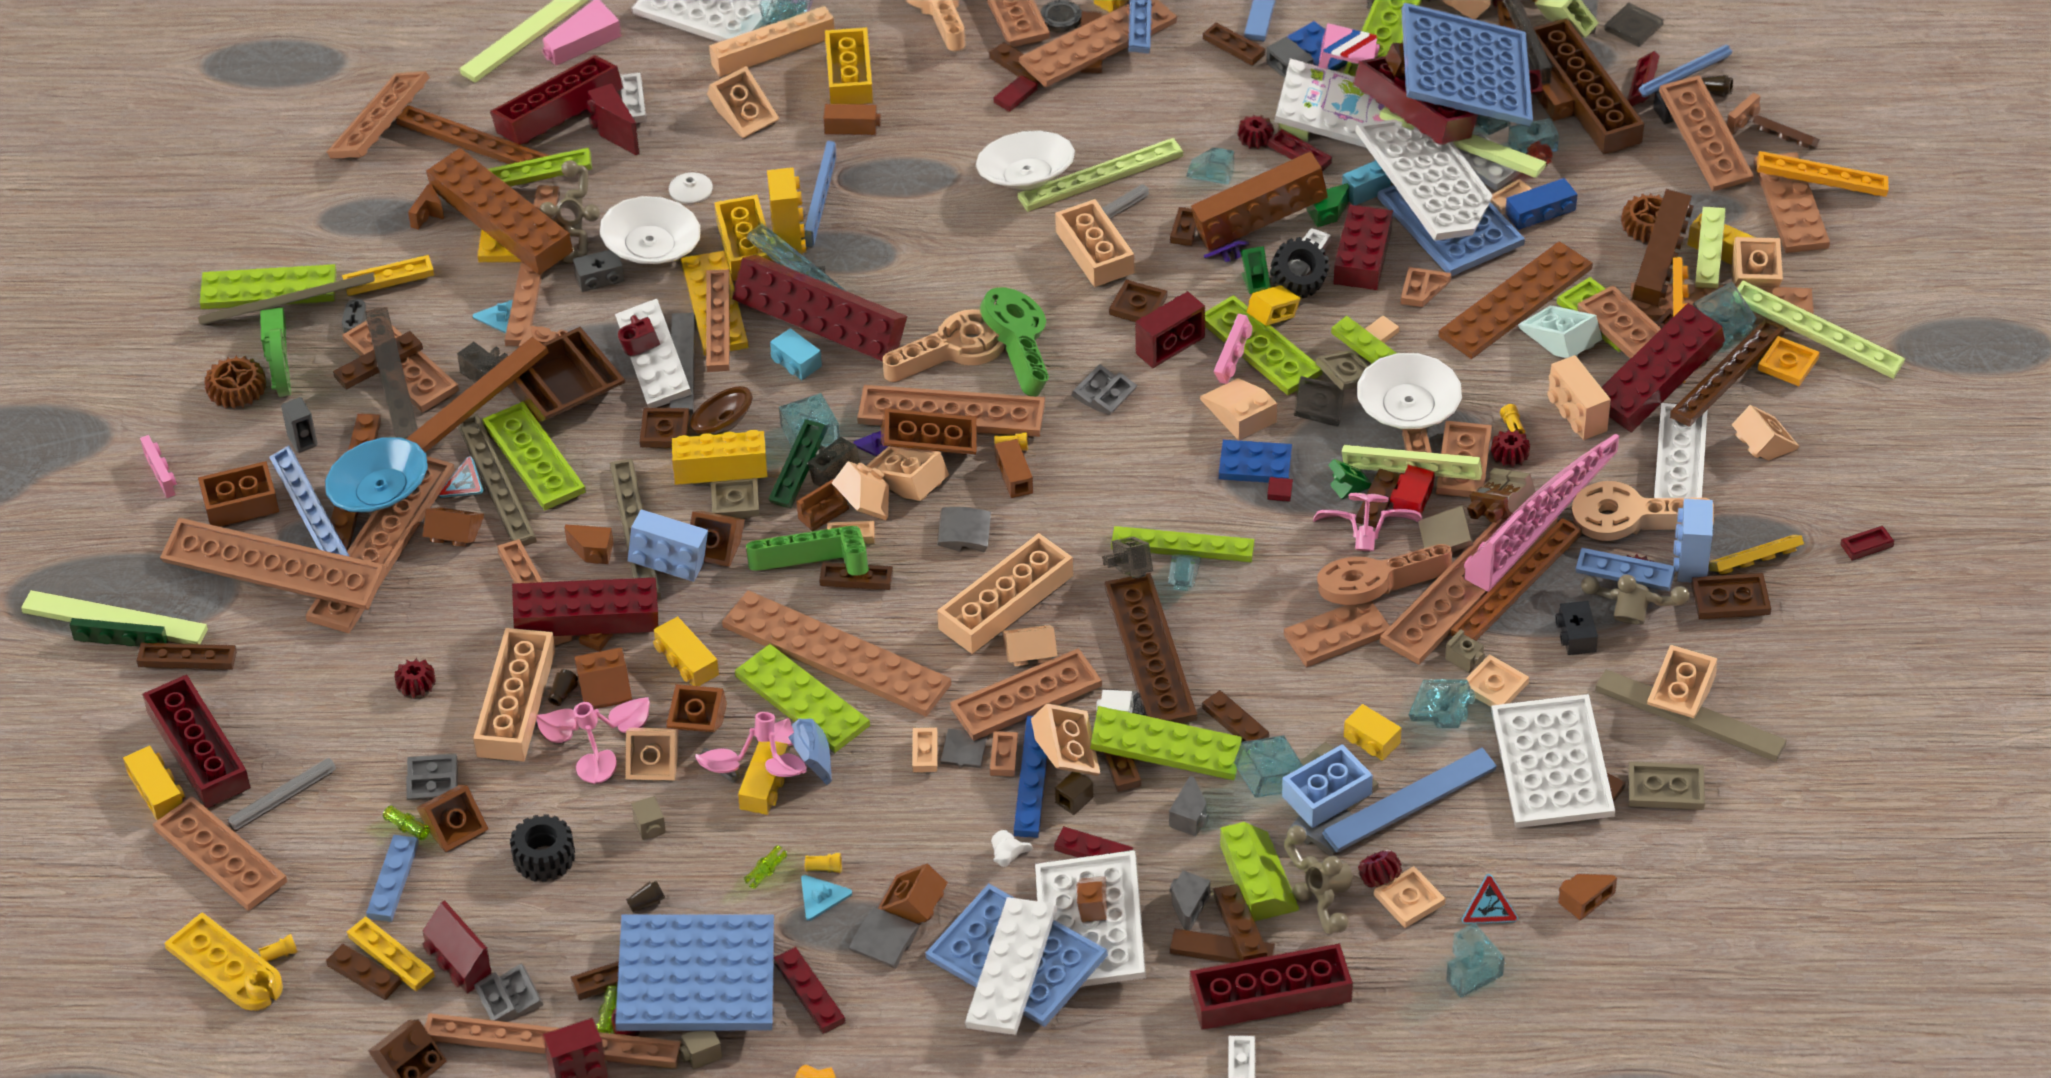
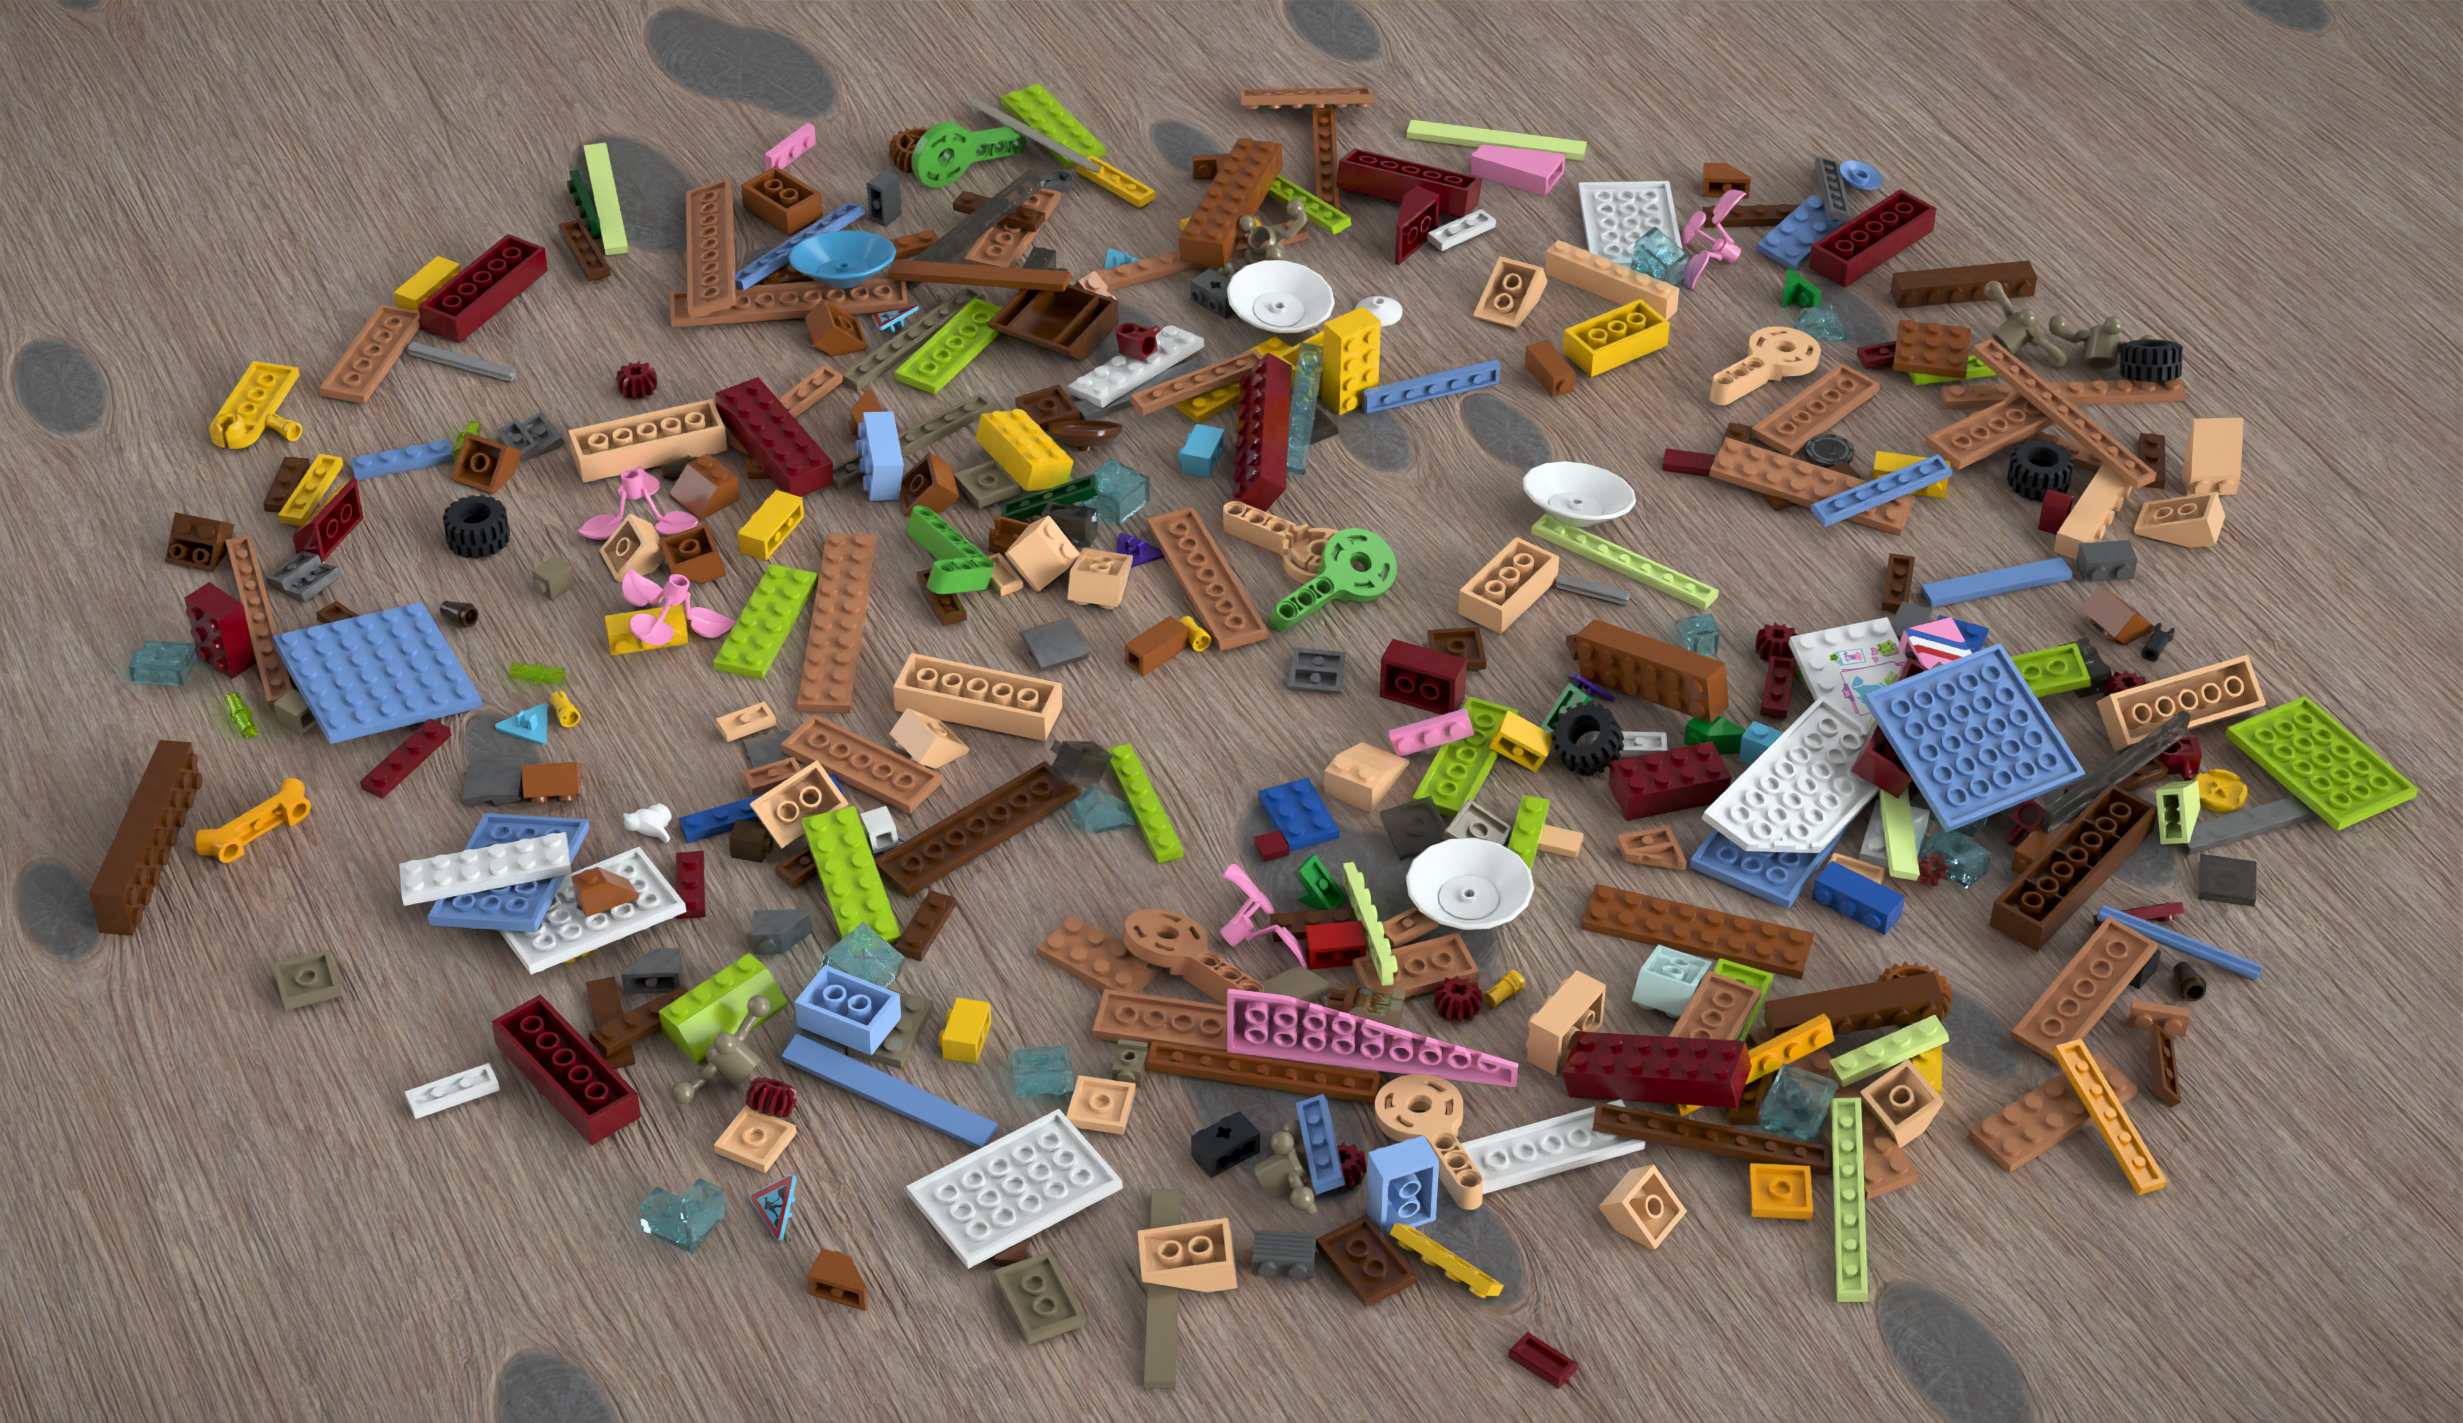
camera: 60 degrees right, 5 degrees down
medium blue slope [788,719,832,785] -> none
dark orange slope [881,408,977,455] -> none
none -> dark grey brick [1252,1230,1316,1280]

